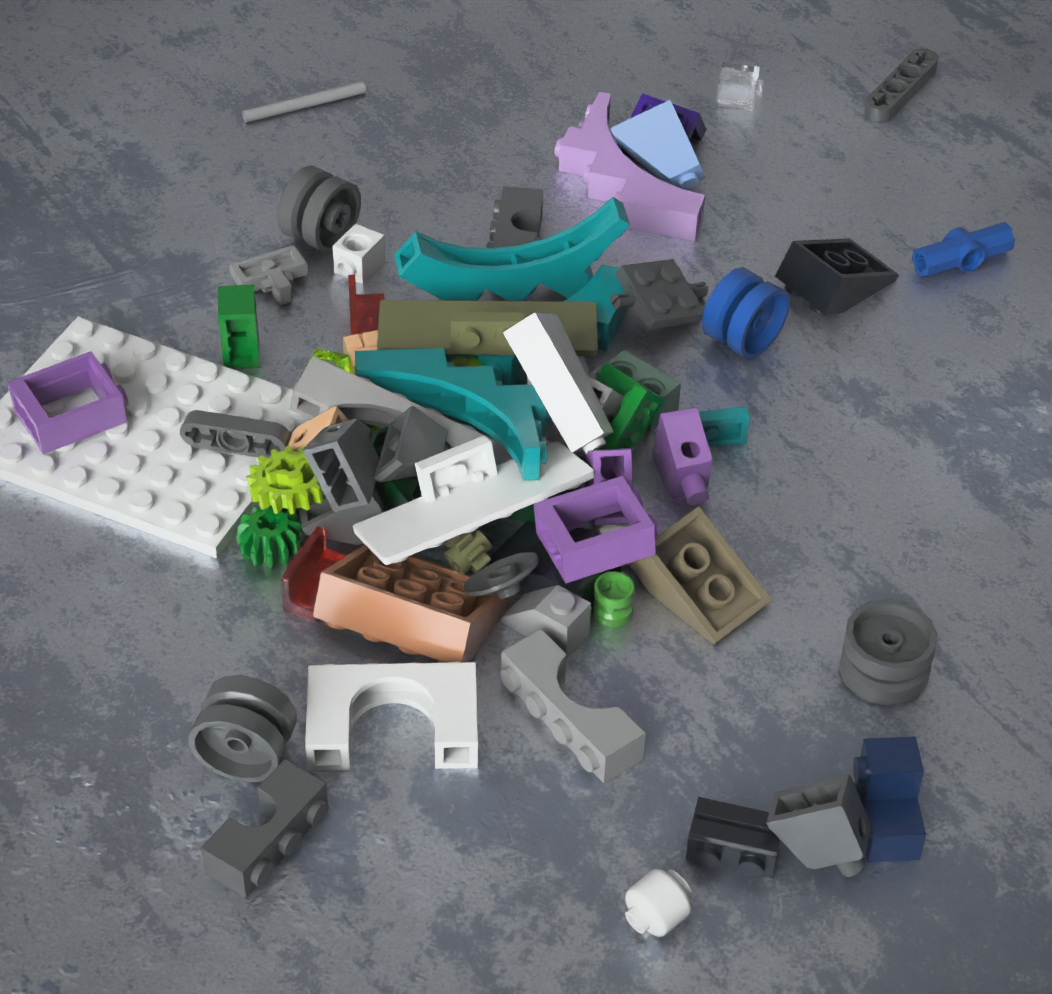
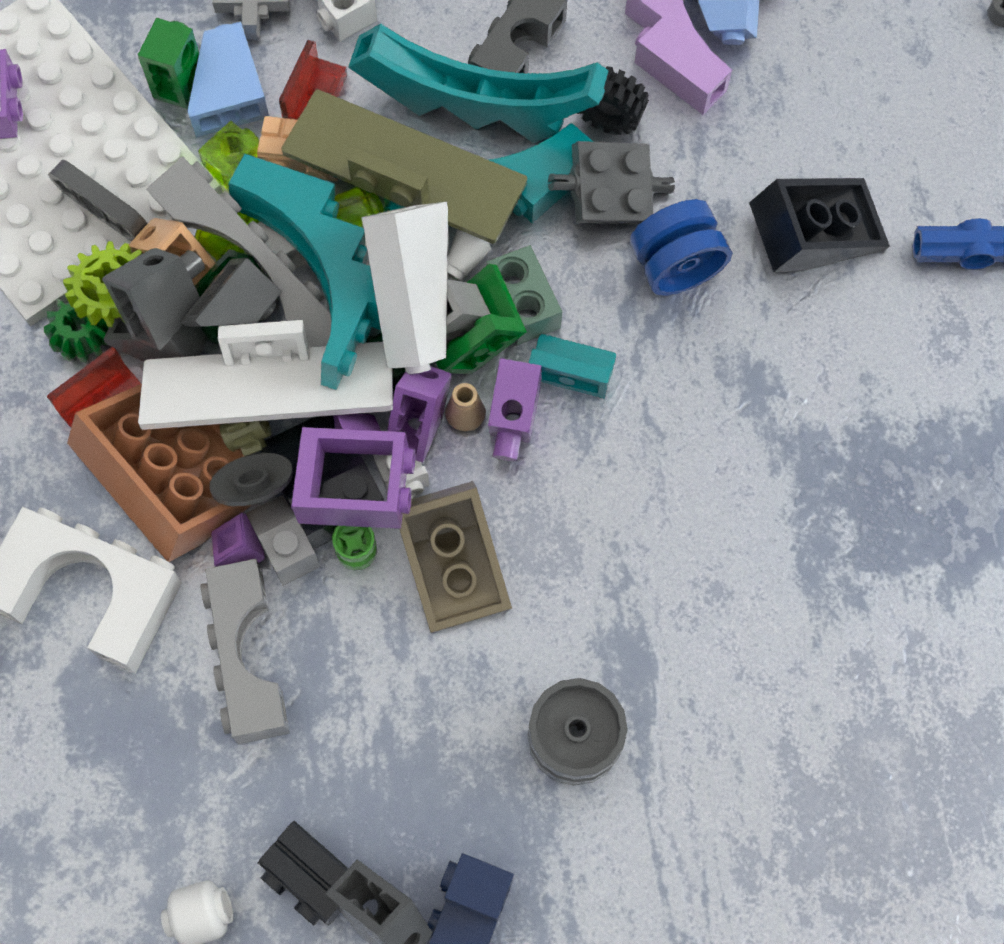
camera: 25 degrees right, 25 degrees up
none -> light blue slope [188,22,269,138]
none -> medium lavender slope [211,513,265,567]
none -> tan cone [445,383,486,431]
none -> black tyre [577,66,649,135]

